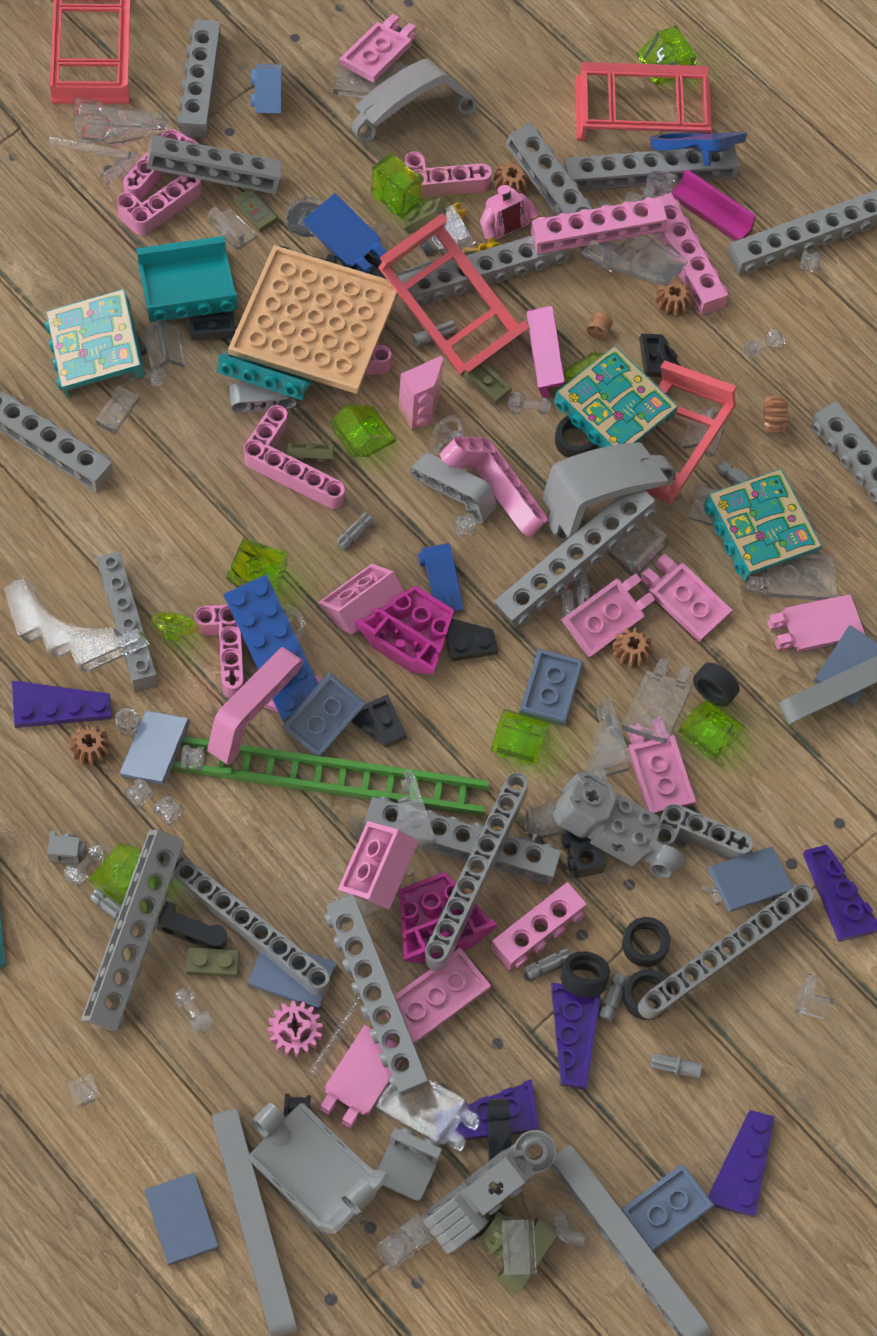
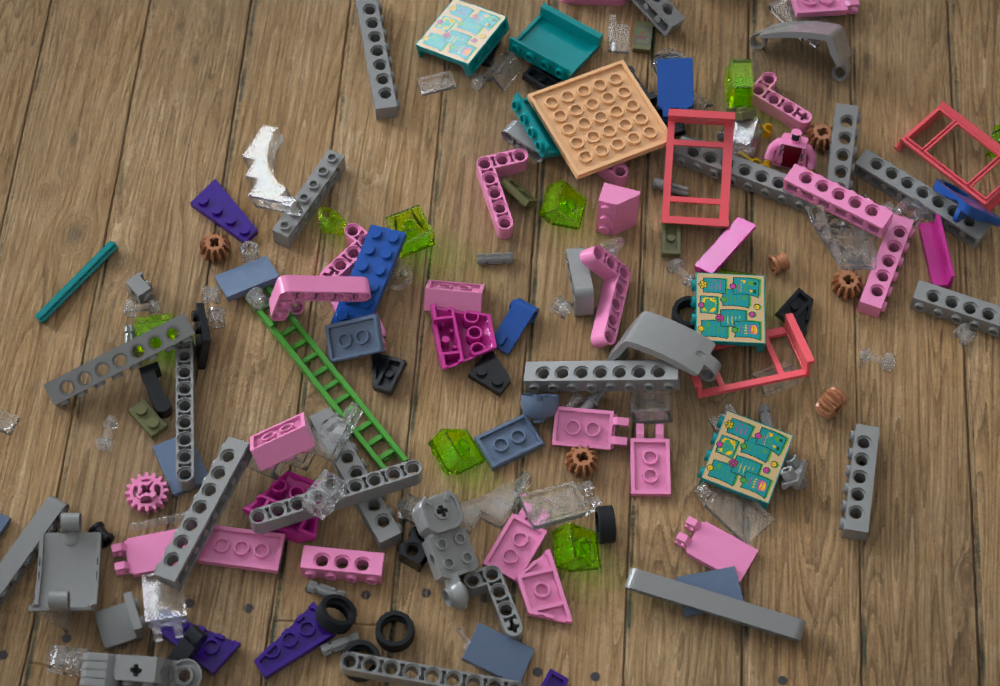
camera: 50 degrees right, 5 degrees down
none -> black wing [191,303,211,370]
none -> clear brick [301,469,347,520]
none -> bright pink wing [516,549,573,624]
none -> sand blue cylinder [520,393,560,423]
none -> light grey hips [780,455,808,490]

